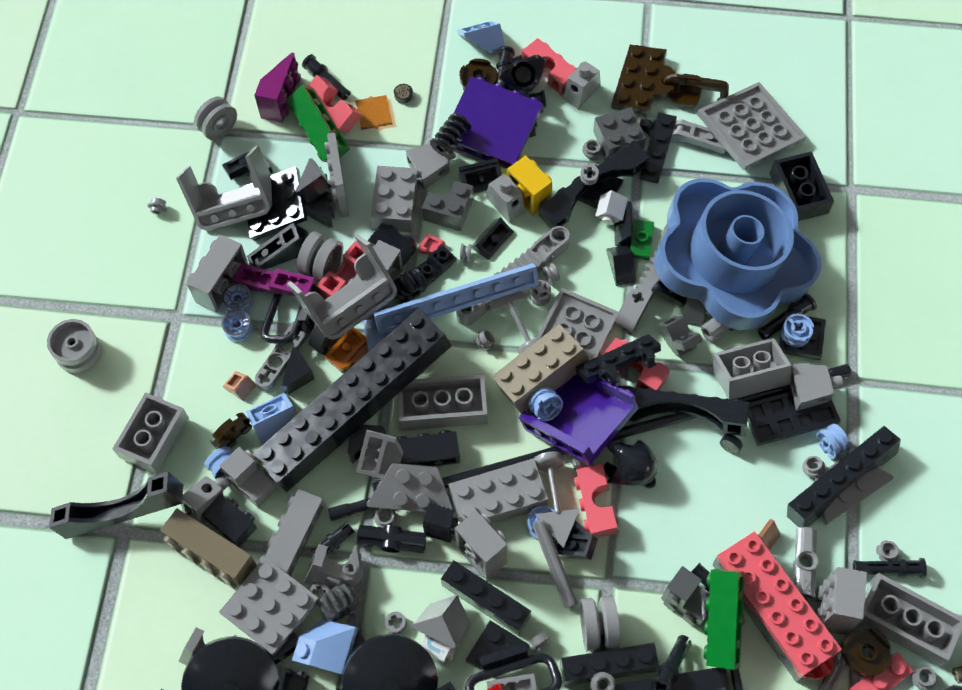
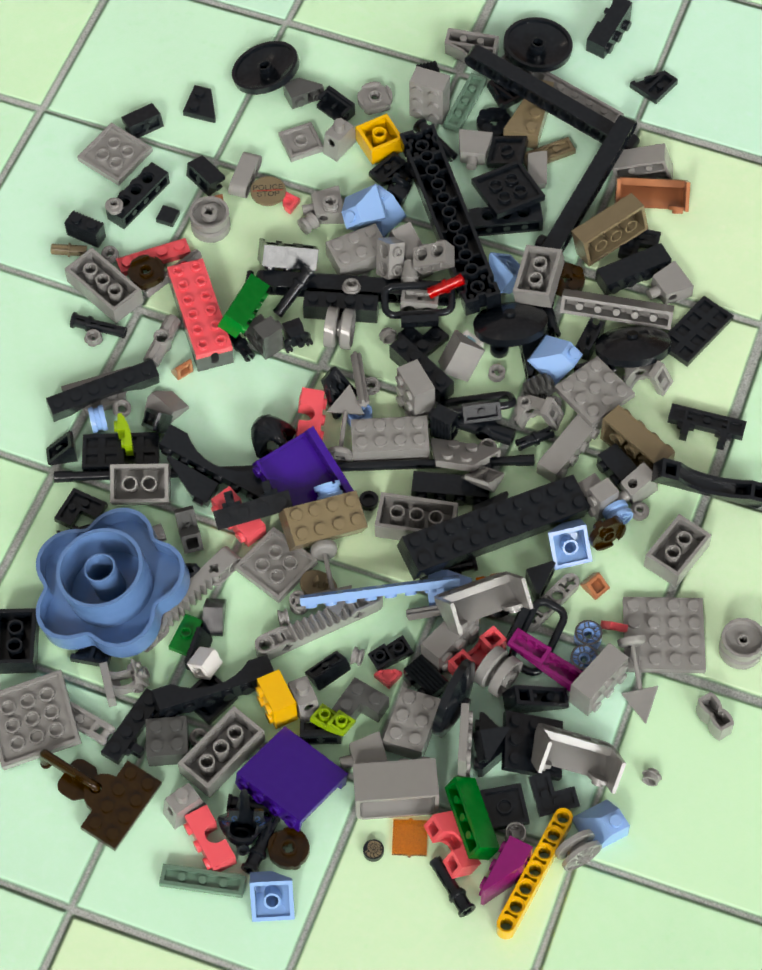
camera: 165 degrees left, 5 degrees down
black gear [394,269,428,302] -> none
black piece [430,113,472,156] -> none
light grey plate [476,330,495,350] -> none
light grey bush [580,164,599,185] -> none
light blue wheel [781,313,814,348] -> none
light grey torso [790,364,843,411] -> none
light grey brick [815,567,867,635] -> none
none -> black slope [46,431,78,465]
none -> light grey tile [99,659,150,707]
none -> lime slope [114,413,134,456]
none -> black slope [141,408,173,433]
none -> light grey slope [144,391,189,423]
none -> sand green plate [159,864,247,898]
none -> black slope [167,455,220,507]
none -> light grey brick [177,706,265,798]
none -> black piece [282,318,313,353]
none -> dark tan piece [300,570,337,595]
none -> lime slope [310,703,356,736]
none -> light grey windscreen [352,757,439,820]
none -> black tile [359,491,379,511]
none -> light grey plate [366,377,381,395]
none -> black dish [432,659,475,738]
none -> black bar [440,391,517,424]
none -> black plate [480,783,530,831]
none -> yellow beam [496,808,573,939]
none -> light grey wheel [505,822,526,842]
none -> light blue slope [572,800,630,849]
none -> coral tile [600,620,628,633]
none -> light grey piece [617,635,658,724]
none -> light grey plate [622,597,706,674]
none -> light grey plate [630,502,649,521]
none -> black hinge [667,403,747,450]
none -> light grey brick [696,692,734,741]

